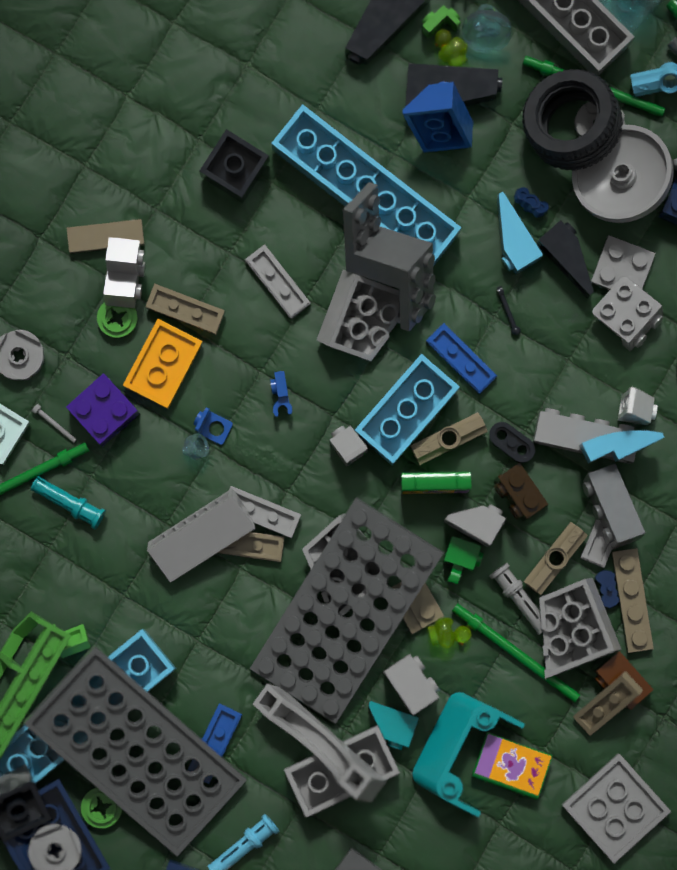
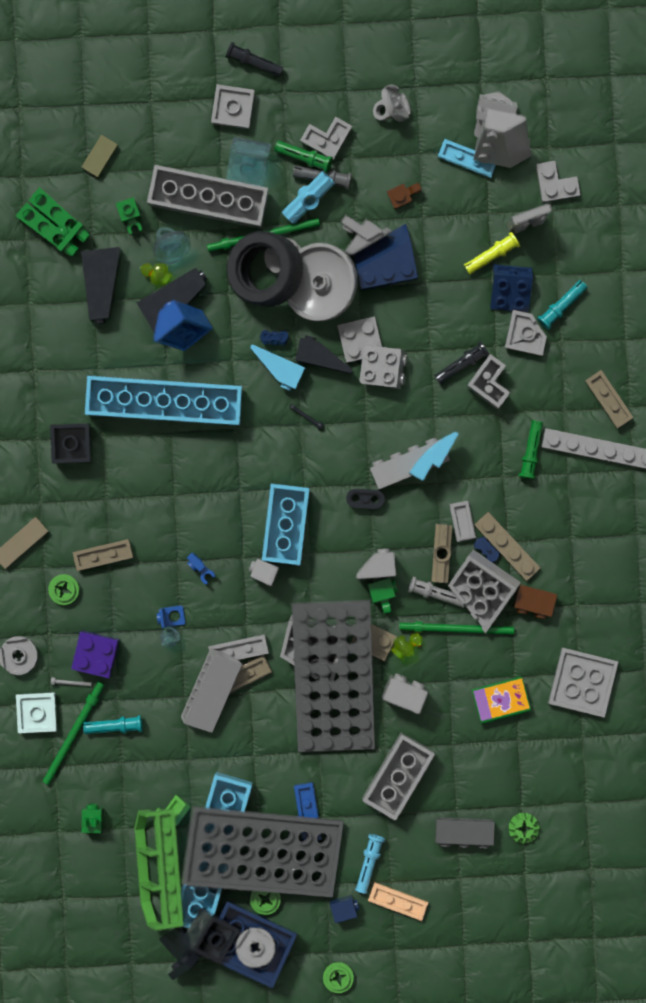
camera: 35 degrees left, 5 degrees up
light grey brick [103,237,146,308] -> none
light orange plate [123,319,203,409] -> none
light grey tile [245,244,311,319] -> none
light grey arch [253,684,386,802] -> none
light grey wedge [317,270,400,361] -> none
dark grey bracket [343,182,436,331] -> none
teal slope [368,701,419,750] -> none
green piece [400,472,471,494] -> none
dark tan piece [410,412,488,466] -> none
teal windscreen [412,692,525,817] -> none
bright green bracket [421,5,461,39] -> none
blue tile [426,323,497,394] -> none
dark brown bracket [494,463,548,521] -> none
dark tan plate [573,671,643,736] -> none
brick [582,464,645,550] -> none
white slope [618,387,657,425] -> none

